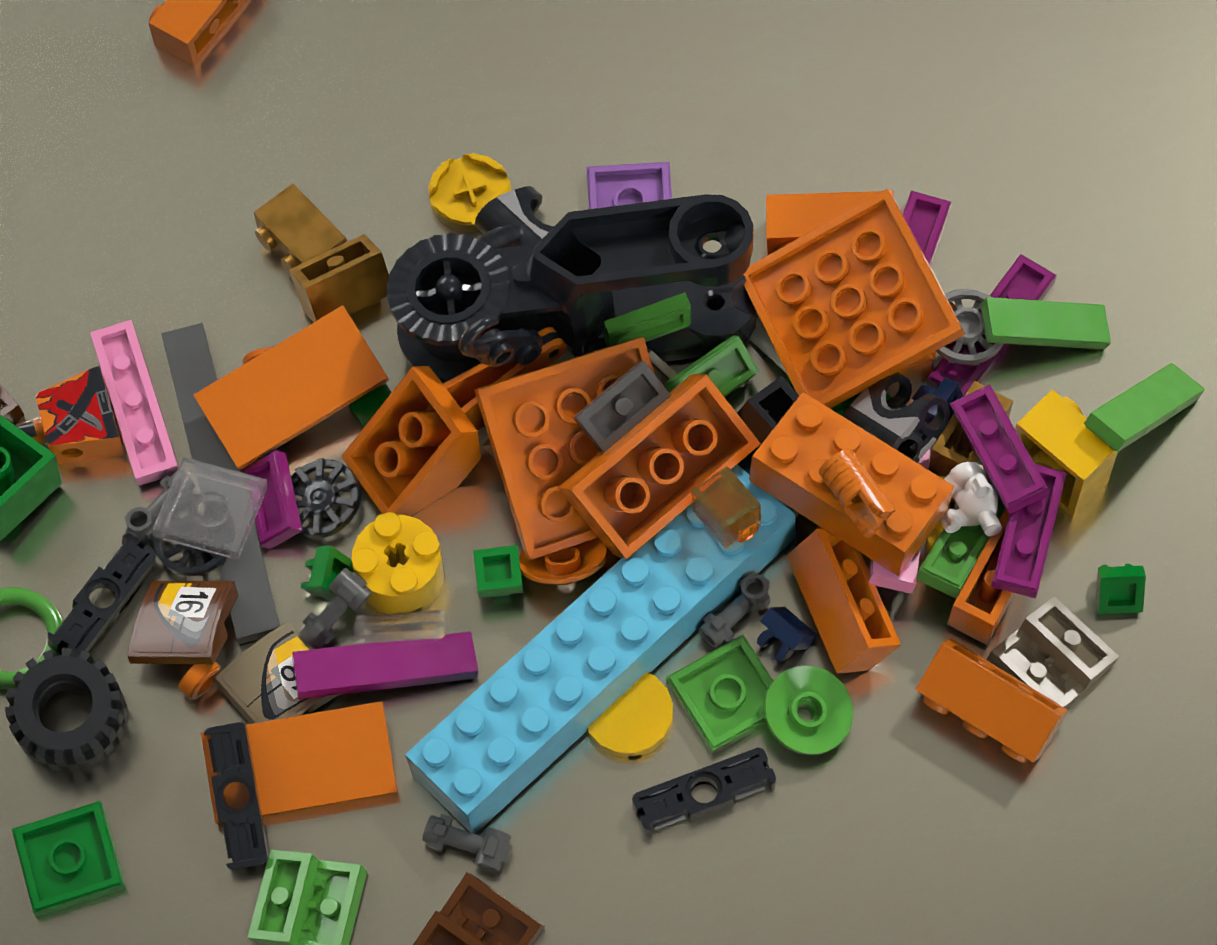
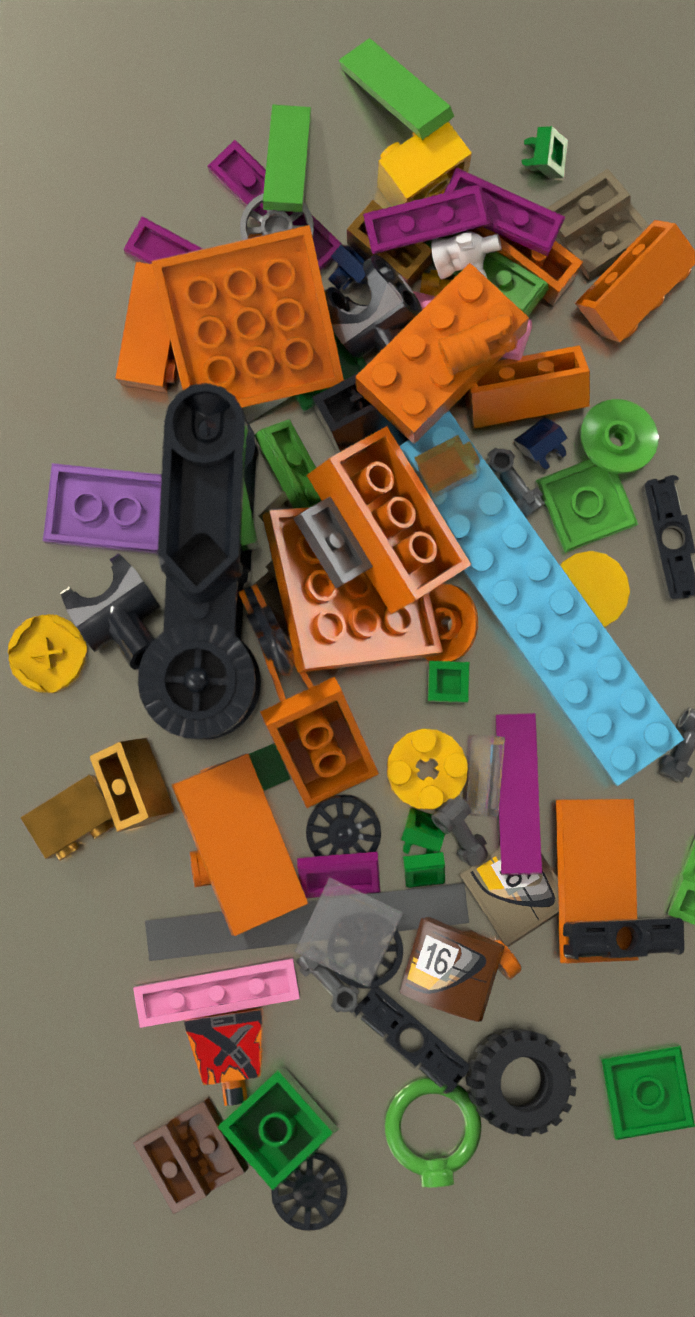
camera: 85 degrees left, 20 degrees up
none -> green tile [403,852,445,888]

